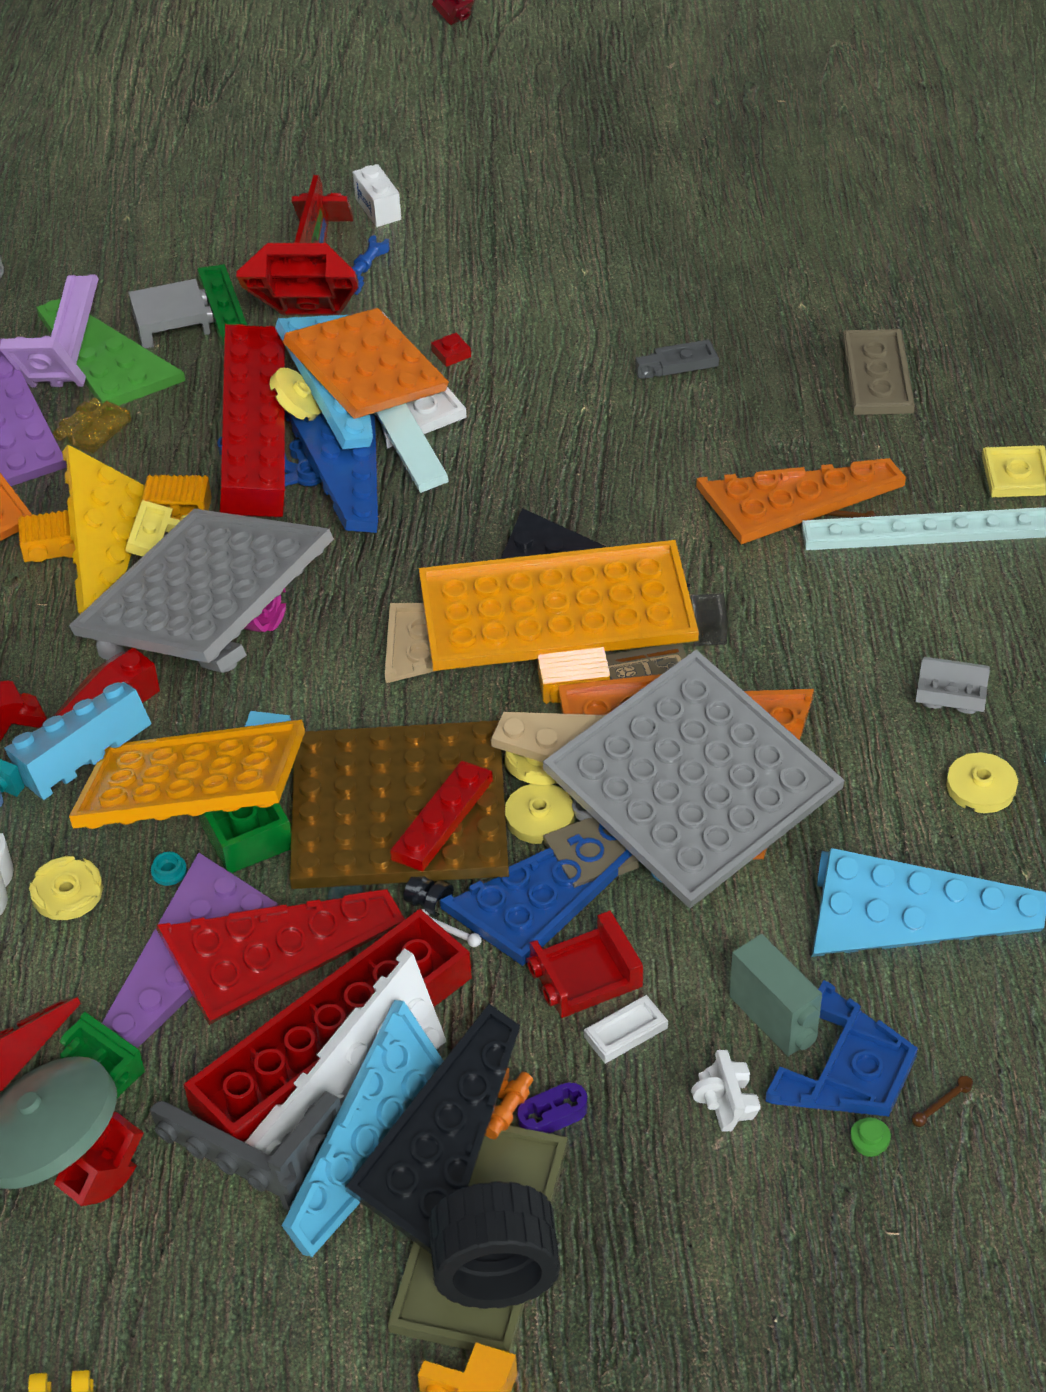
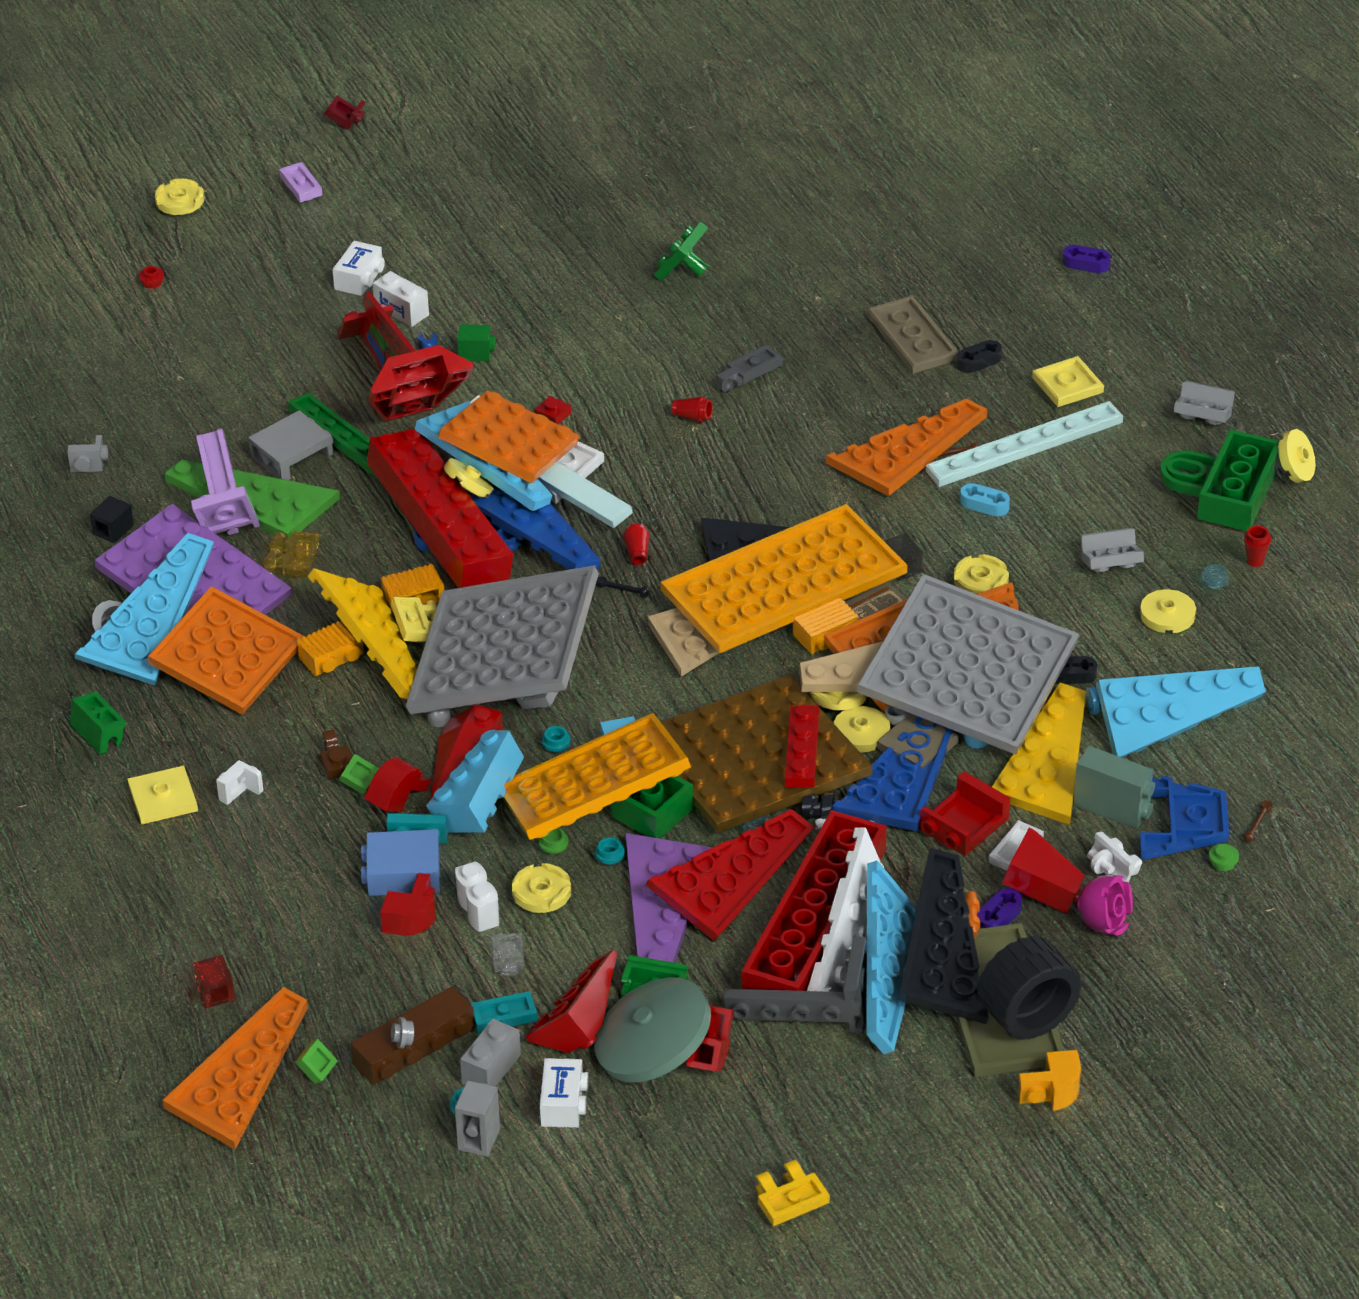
camera: 25 degrees left, 5 degrees down
none -> red plate [139,266,164,289]
none -> light yellow plate [155,179,204,215]
none -> lavender plate [279,162,322,202]
none -> white brick [333,241,385,296]
none -> green brick [457,325,496,361]
none -> bright green plate [539,827,568,854]
none -> teal plate [542,726,571,752]
none -> black hinge [596,577,650,597]
none -> red cone [623,524,650,565]
none -> green plate [654,221,709,281]
none -> red cone [672,396,713,422]
none -> light yellow plate [954,554,1009,594]
none -> black beam [957,340,1002,373]
none -> medium azure beam [960,483,1010,516]
none -> yellow wing [992,683,1086,825]
none -> red slope [1002,828,1085,914]
none -> black beam [1055,656,1098,684]
none -> dark pink cylinder [1077,875,1133,936]

